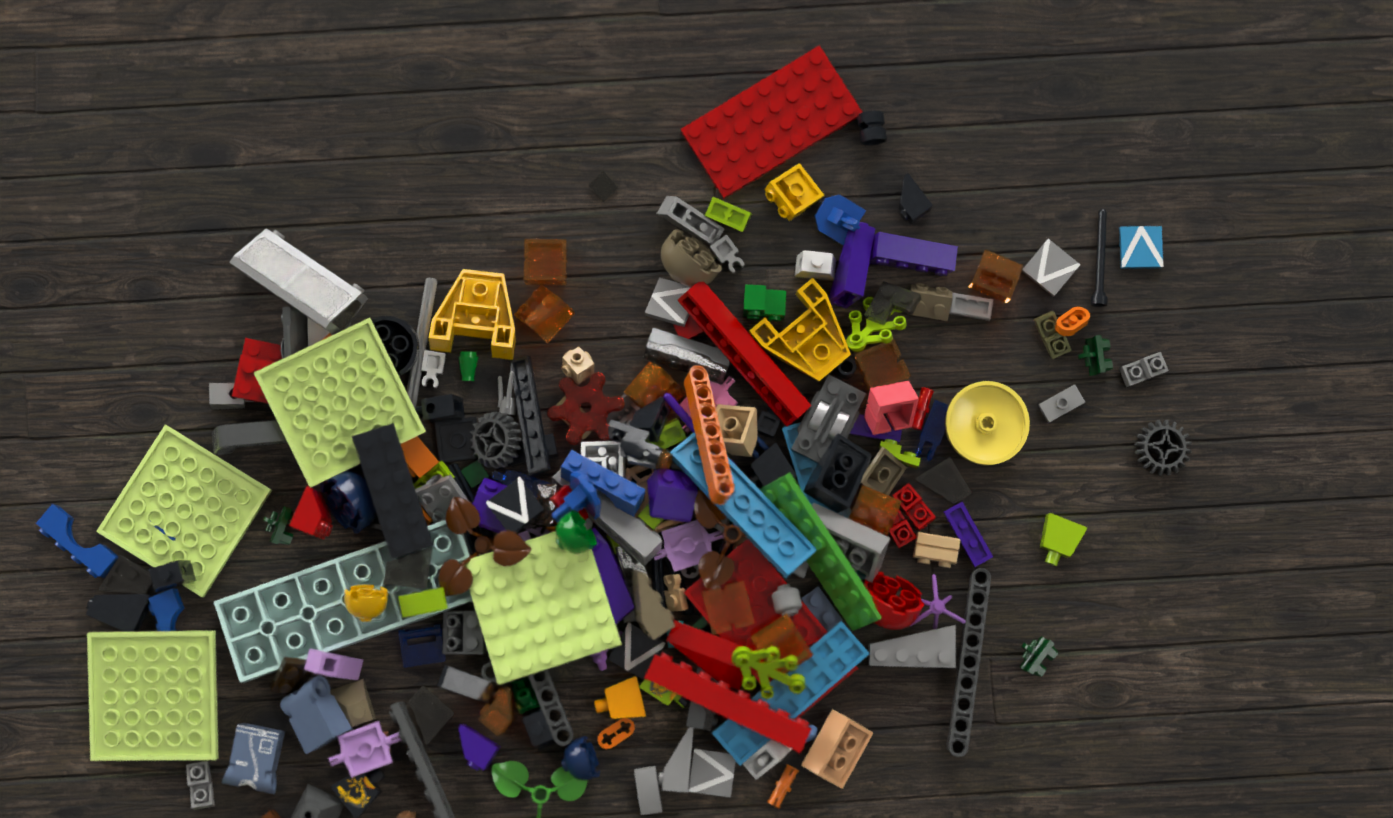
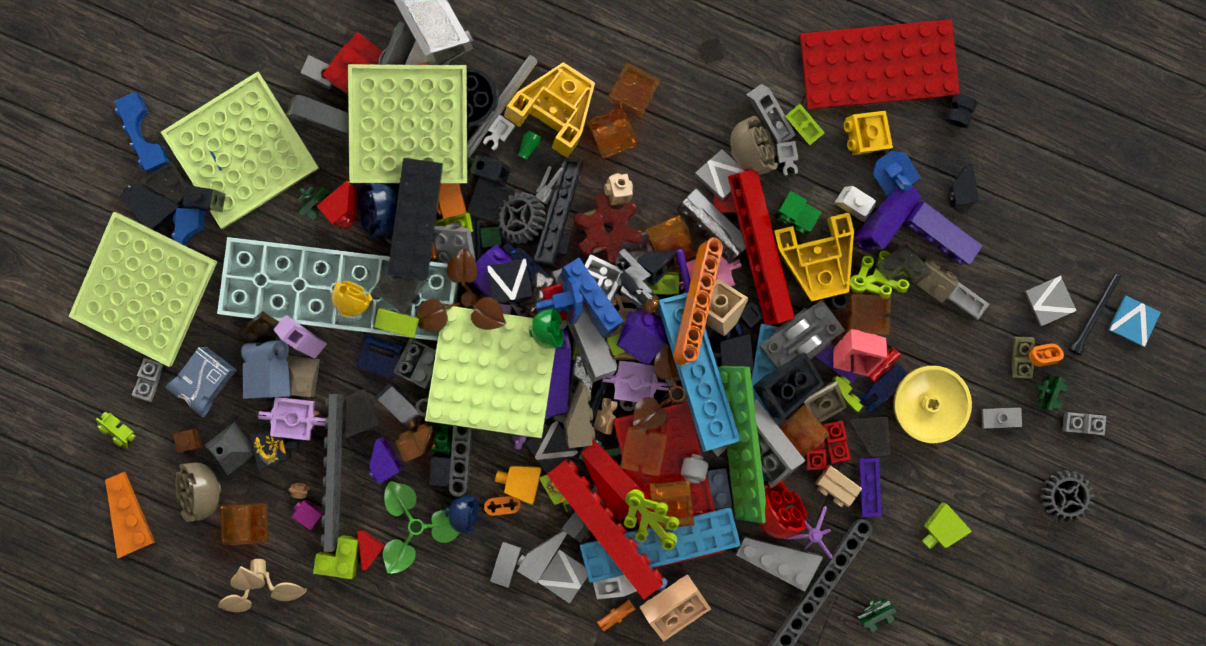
camera: 25 degrees right, 5 degrees up
clear orange slope [969,249,1023,303] -> none

